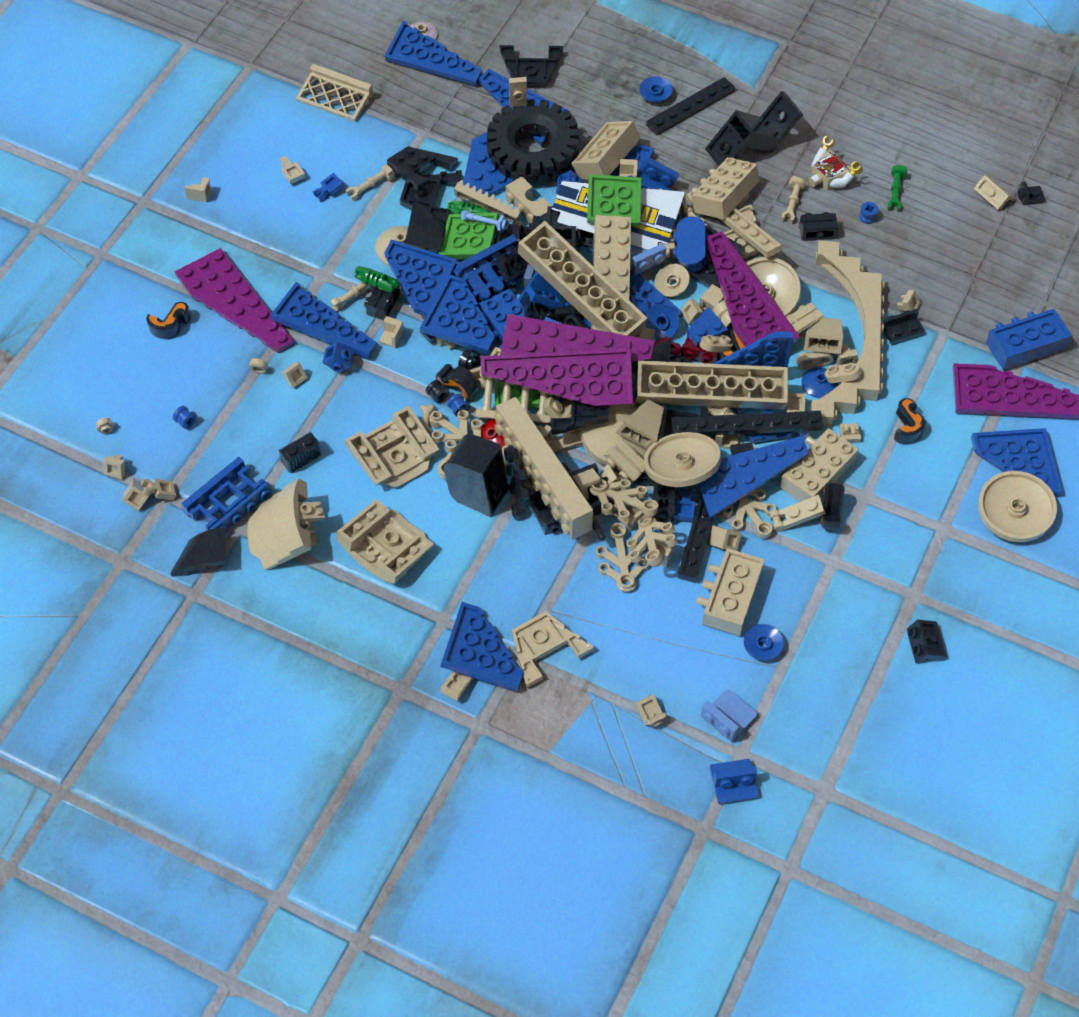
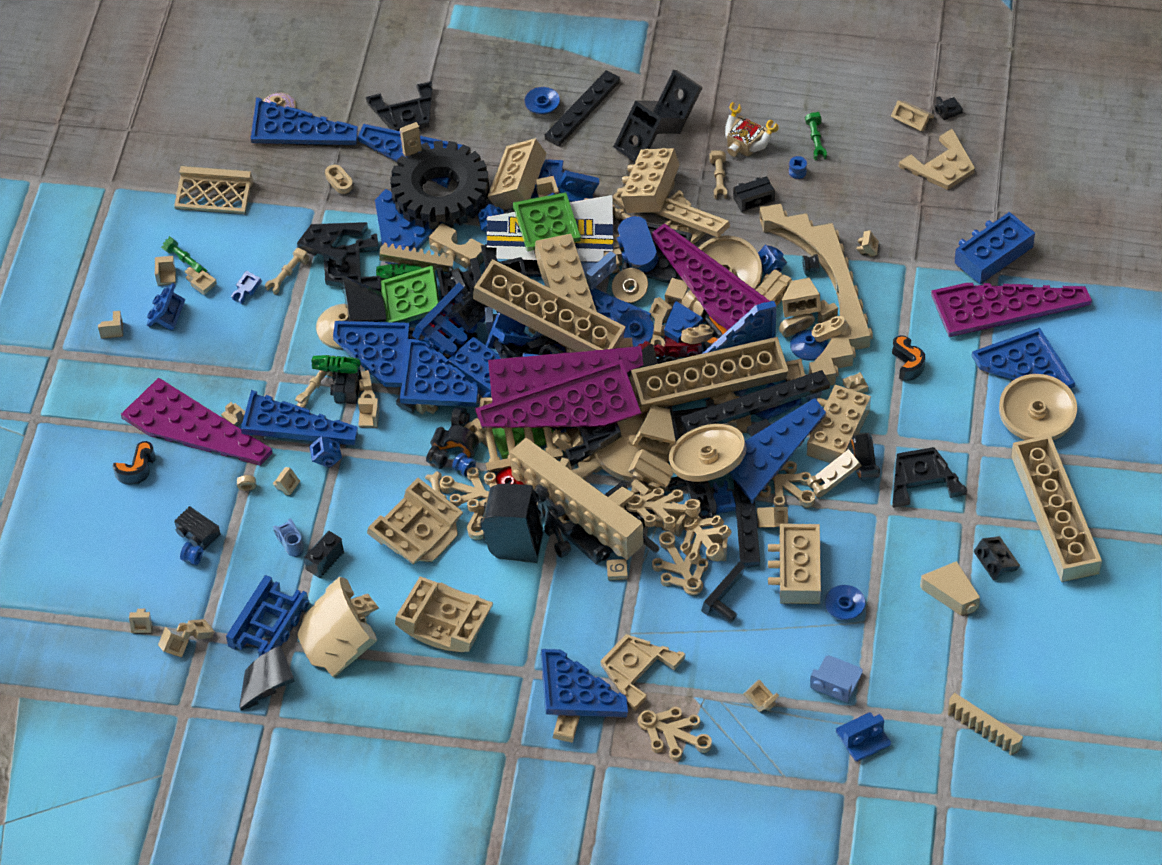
camera: 15 degrees left, 5 degrees down
plate [96,417,114,434] -> none
light blue piece [461,210,509,233] -> none
black bracket [883,309,925,346] -> none
none -> blue bracket [146,283,186,331]
none -> tan panel [155,256,176,286]
none -> green piece [161,236,208,273]
none -> black brick [174,506,221,550]
none -> tan tile [221,402,245,427]
none -> medium blue piece [273,518,304,557]
none -> tan plate [325,165,353,194]
none -> tan plate [359,370,375,398]
none -> tan tile [607,559,628,580]
none -> tan plant [638,707,712,761]
none -> tan plate [651,316,665,346]
none -> black piece [701,562,745,623]
none -> blue brick [758,244,787,274]
none -> black wheel [802,254,820,274]
none -> black wing [892,447,968,508]
none -> tan wing [899,129,975,190]
none -> tan slope [920,561,980,615]
none -> tan gear [947,693,1023,755]
none -> tan brick [1011,435,1102,582]

